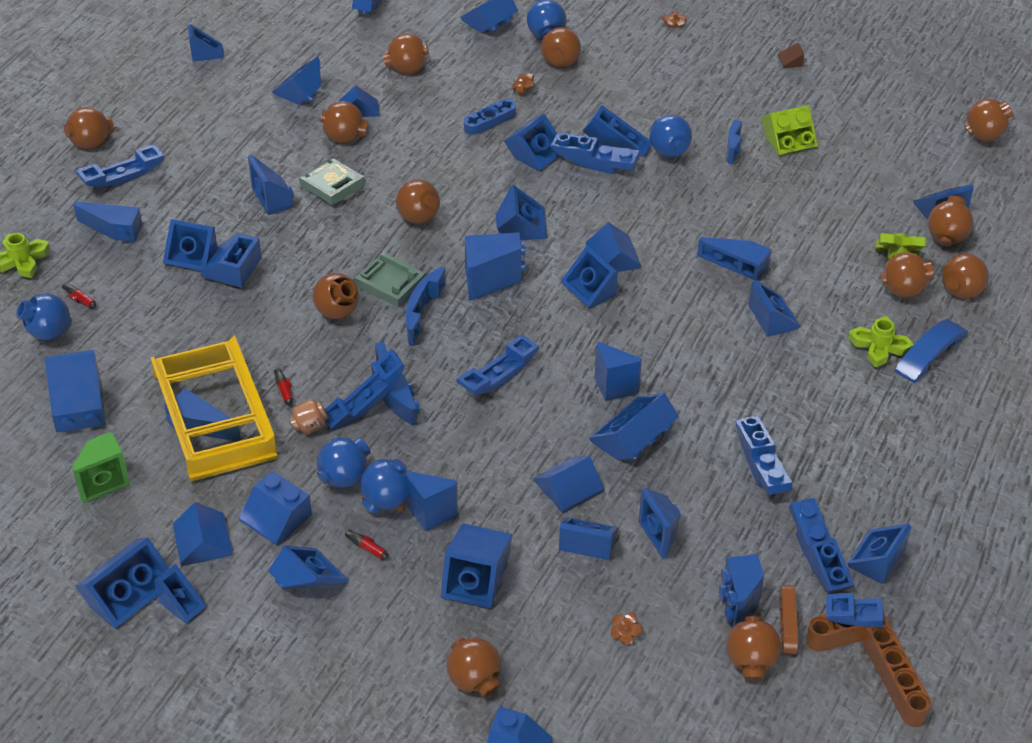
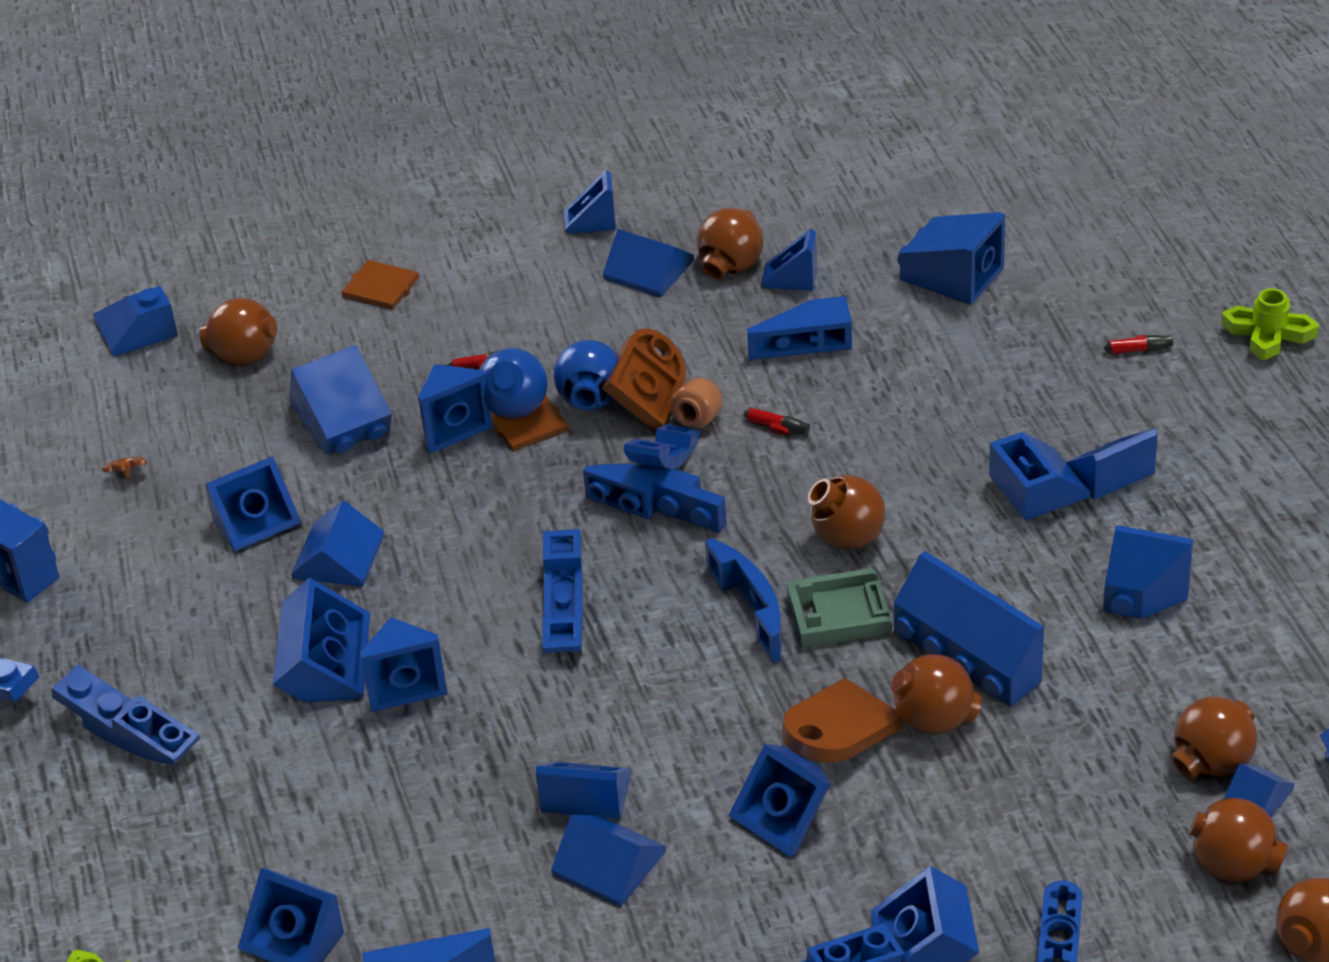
camera: 140 degrees right, 5 degrees down
blue brick [17,293,72,340] -> none
bright green slope [72,432,130,503] -> none
blue slope [73,201,142,242] -> none
blue slope [75,537,169,628] -> none
yellow piece [150,335,278,482] -> none
blue slope [239,471,312,546] -> none
blue slope [268,546,349,589] -> none
sand green container [299,158,366,205] -> none
blue slope [465,232,526,300] -> none
blue slope [638,488,681,559] -> none
none -> dark orange piece [341,260,419,310]
none -> dark orange tile [602,328,686,432]
none -> dark orange brick [697,208,764,279]
none -> blue slope [761,228,817,291]
none -> dark orange tile [781,678,904,763]
none -> blue slope [894,551,1044,707]
none -> dark orange brick [1189,798,1288,883]

